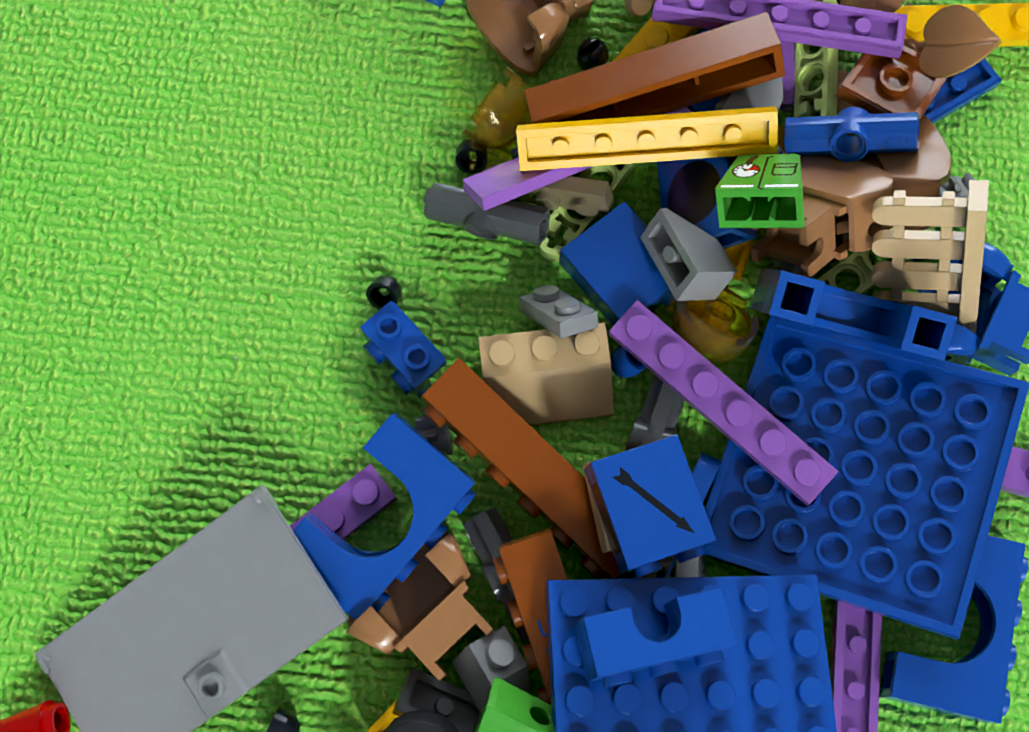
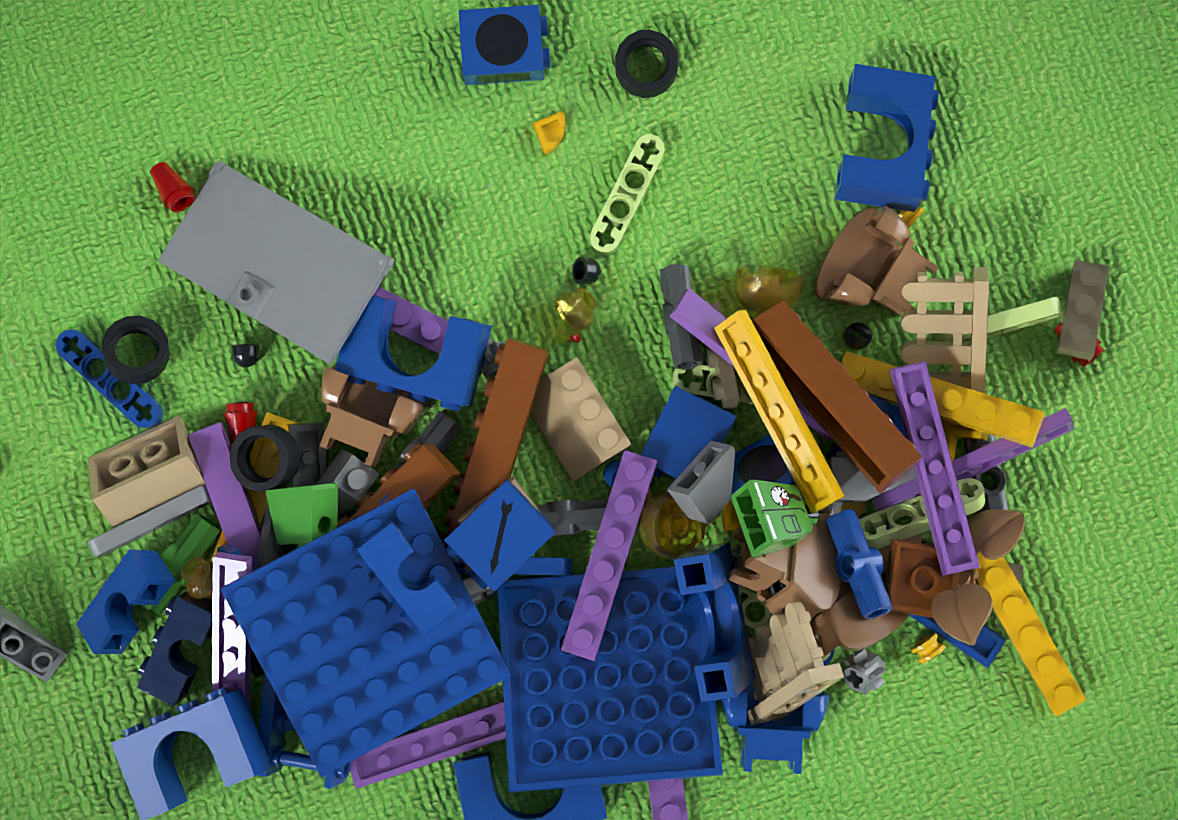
camera: 65 degrees right, 10 degrees up
blue bracket [360,301,447,399] -> none
black hinge [455,138,488,174] -> none
light grey plate [519,285,598,339] -> none
none -> blue brick [459,5,550,85]
none -> yellow tile [532,111,566,156]
none -> clear yellow animal [554,288,597,344]
none -> yellowish green beam [590,134,665,255]
none -> black tyre [615,30,678,98]
none -> yellow bush [910,632,945,664]

